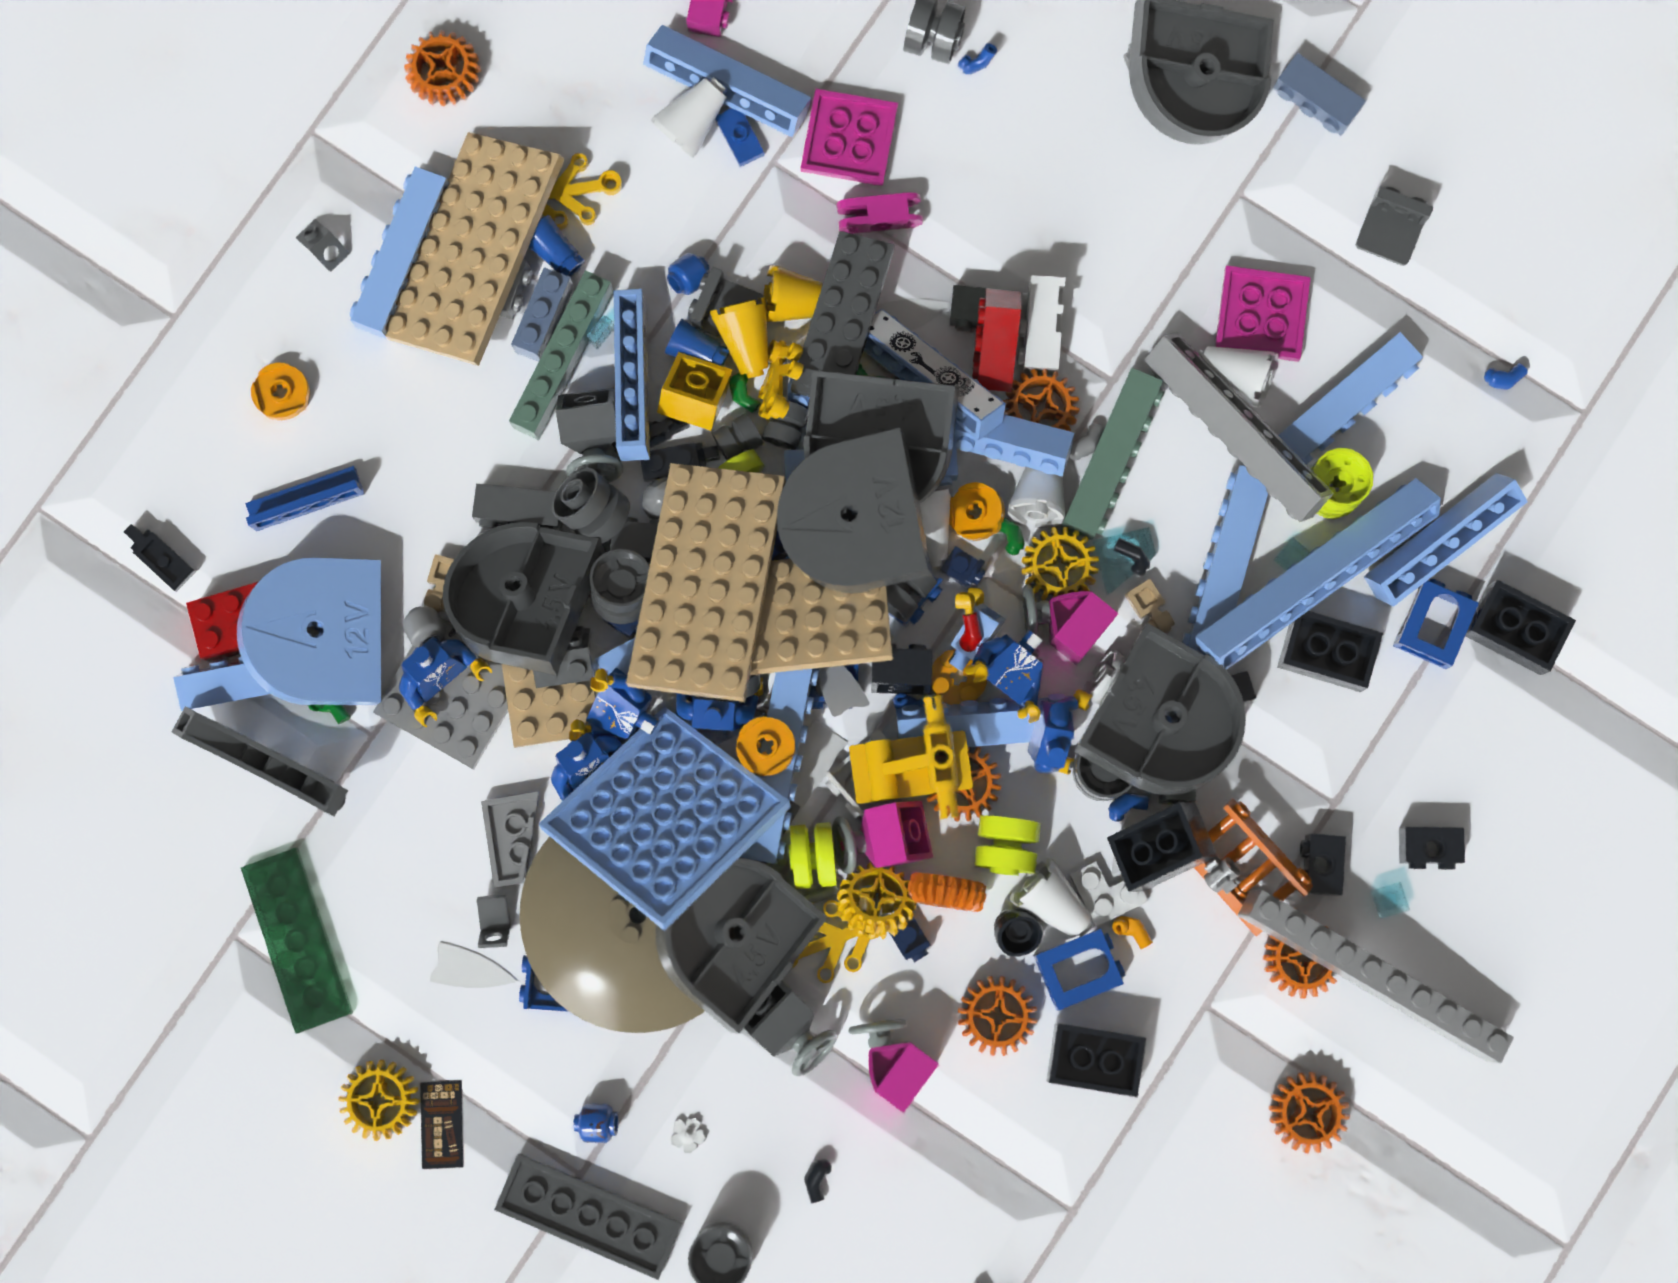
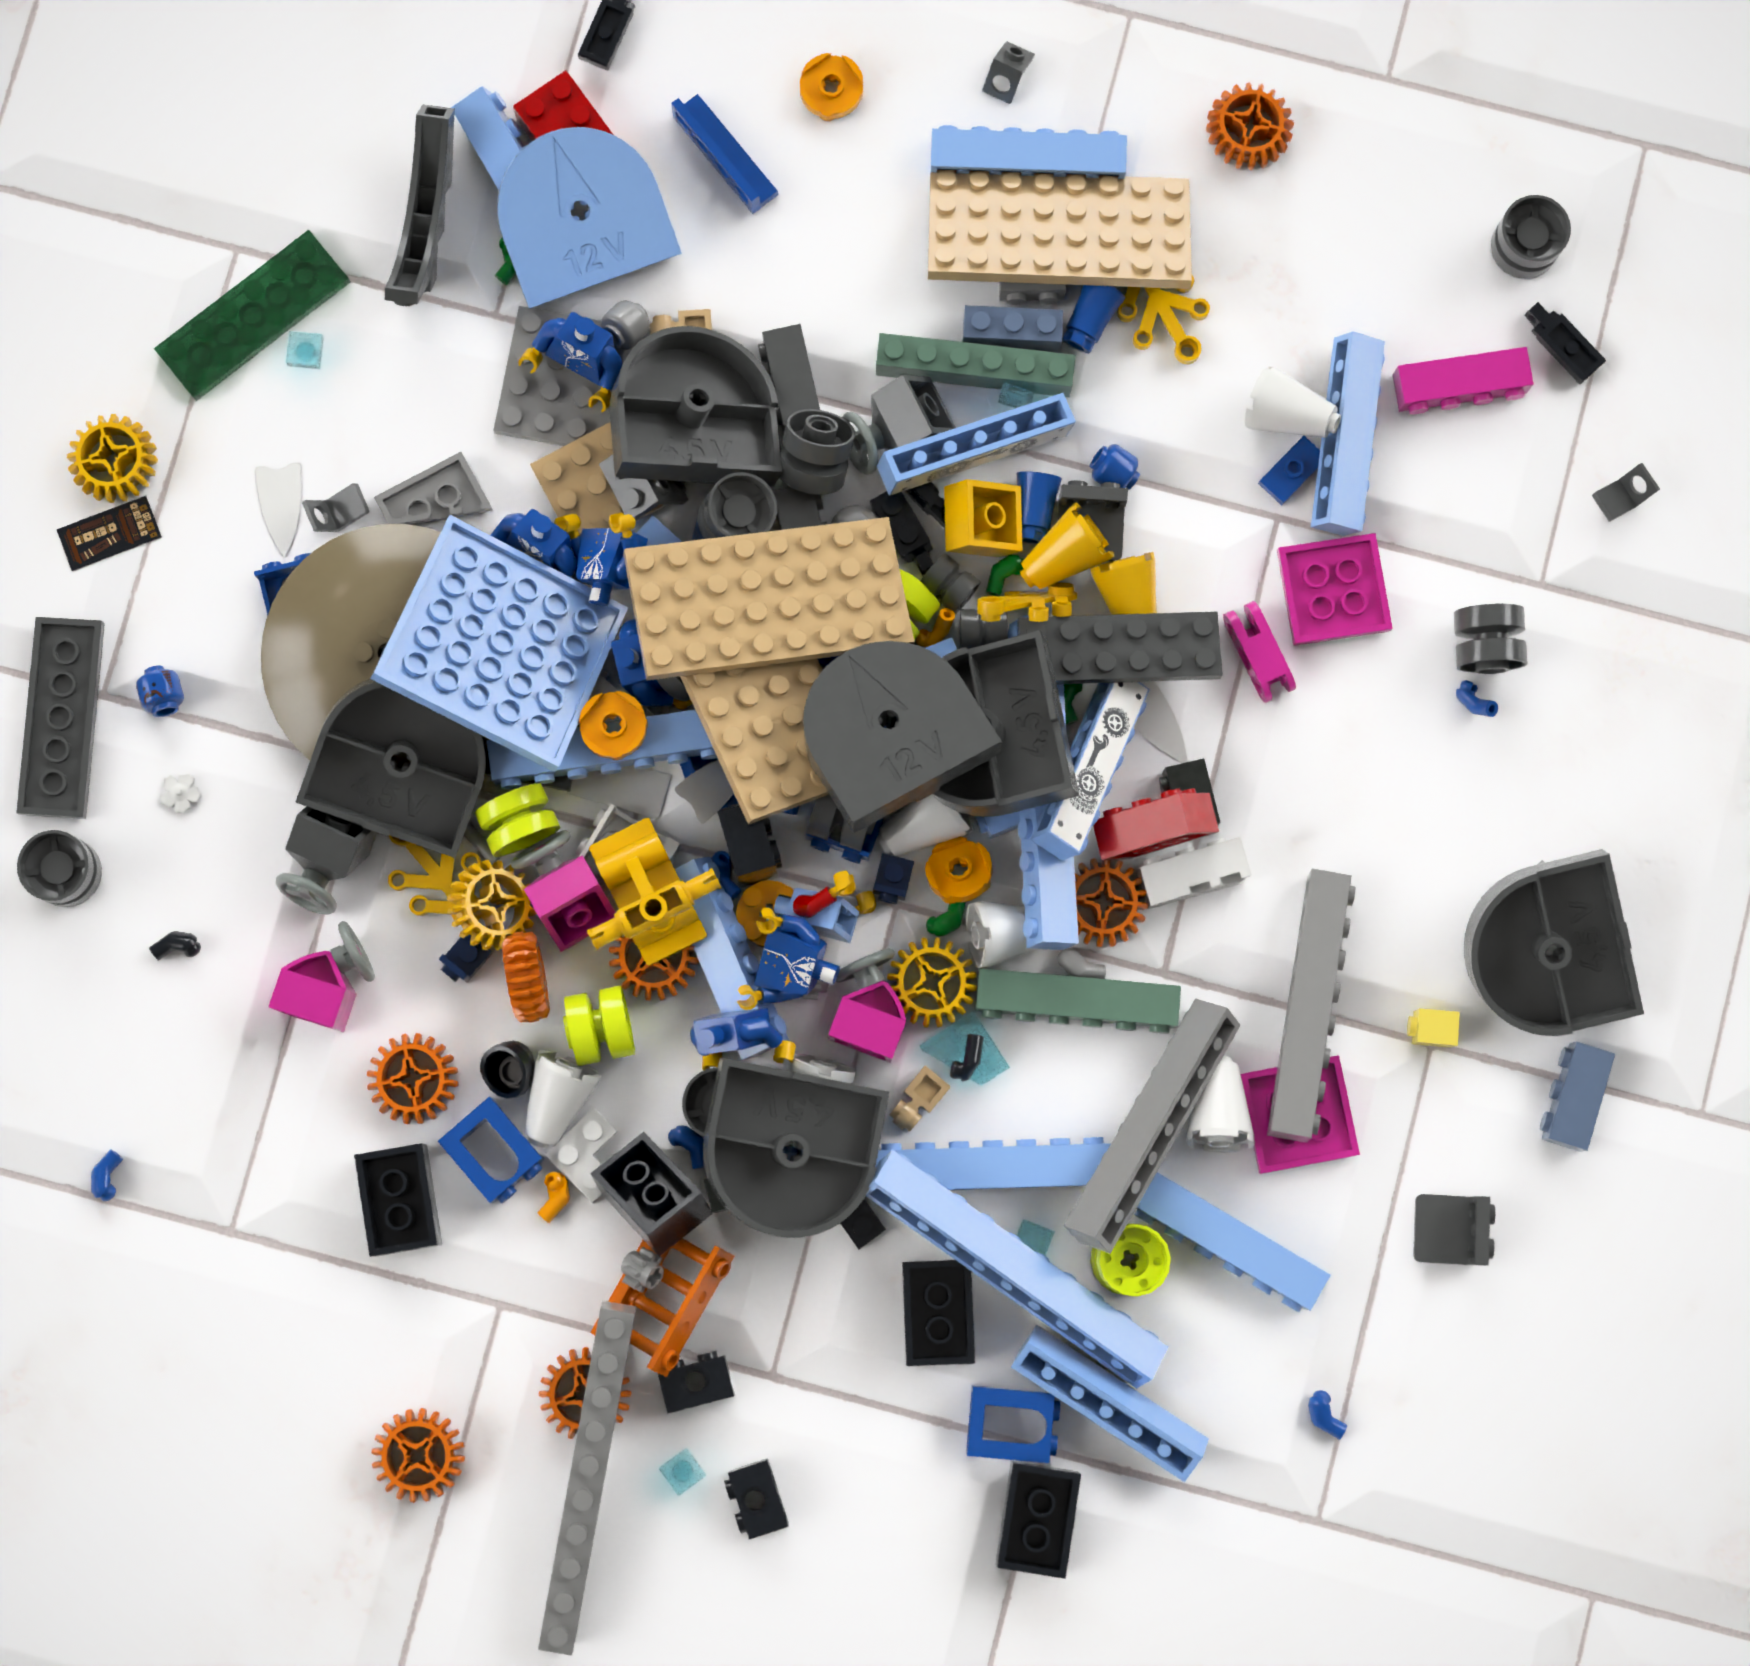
camera: 65 degrees right, 0 degrees up
none -> clear light blue plate [285,331,324,369]
none -> light orange arm [915,608,955,648]
none -> light grey brick [1267,868,1356,1143]
none -> light yellow brick [1407,1008,1460,1048]

